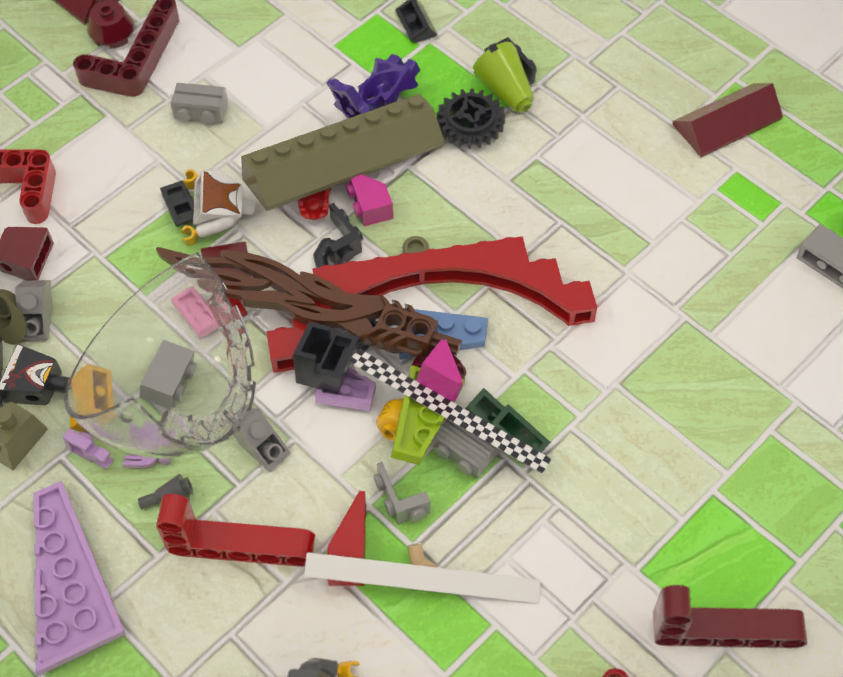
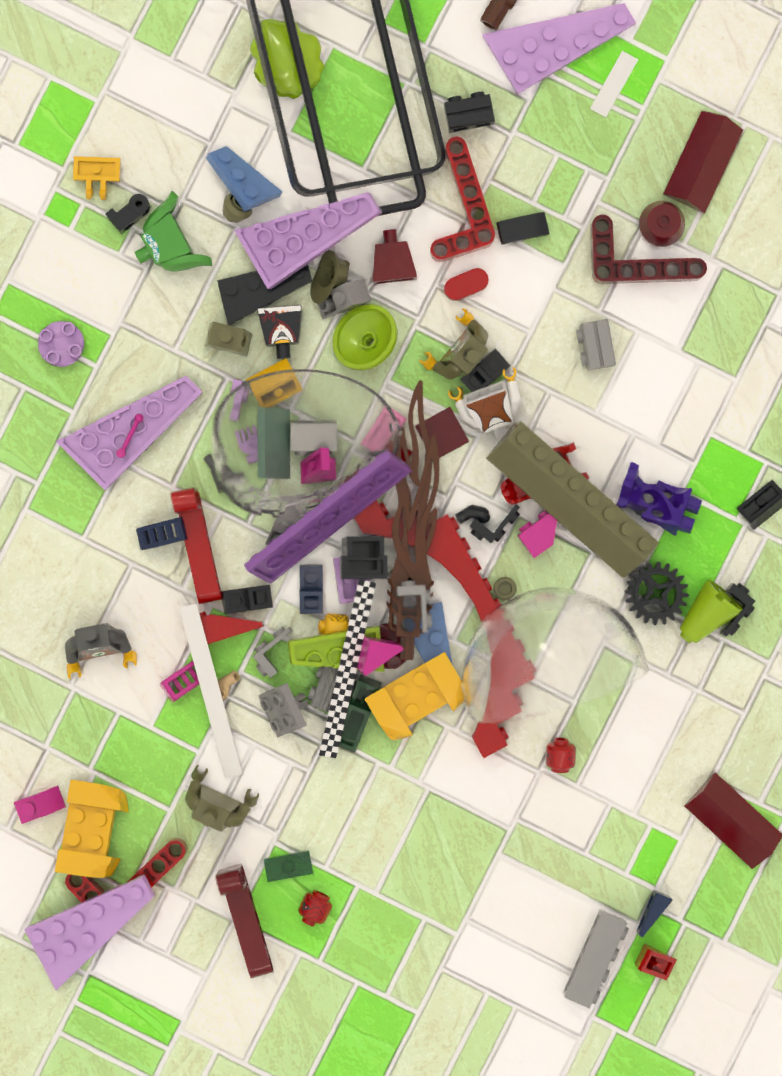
camera: 75 degrees right, 30 degrees up
none -> dark pink hinge [116,414,144,458]
none -> dark blue slope [136,517,187,551]
none -> dark pink slope [160,661,200,703]
none -> olive torso [185,765,259,832]
none -> black slope [221,585,273,614]
none -> medium lavender plate [244,450,412,584]
none -> sand green tile [257,407,290,479]
none -> light grey plate [258,683,309,737]
none -> clear green plate [264,850,313,882]
none -> red head [298,890,332,927]
none -> dark blue slope [299,564,323,614]
none -> dark pink slope [300,447,336,484]
none -> lime dish [333,304,398,371]
none -> yellow piece [365,652,468,741]
none -> light grey bracket [397,581,432,633]
none -> olive torso [419,308,488,380]
none -> red tile [444,268,489,301]
none -> clear windscreen [461,587,649,723]
none -> black slope [496,212,550,245]
none -> red head [545,737,576,773]
none -> dark blue slope [636,890,673,937]

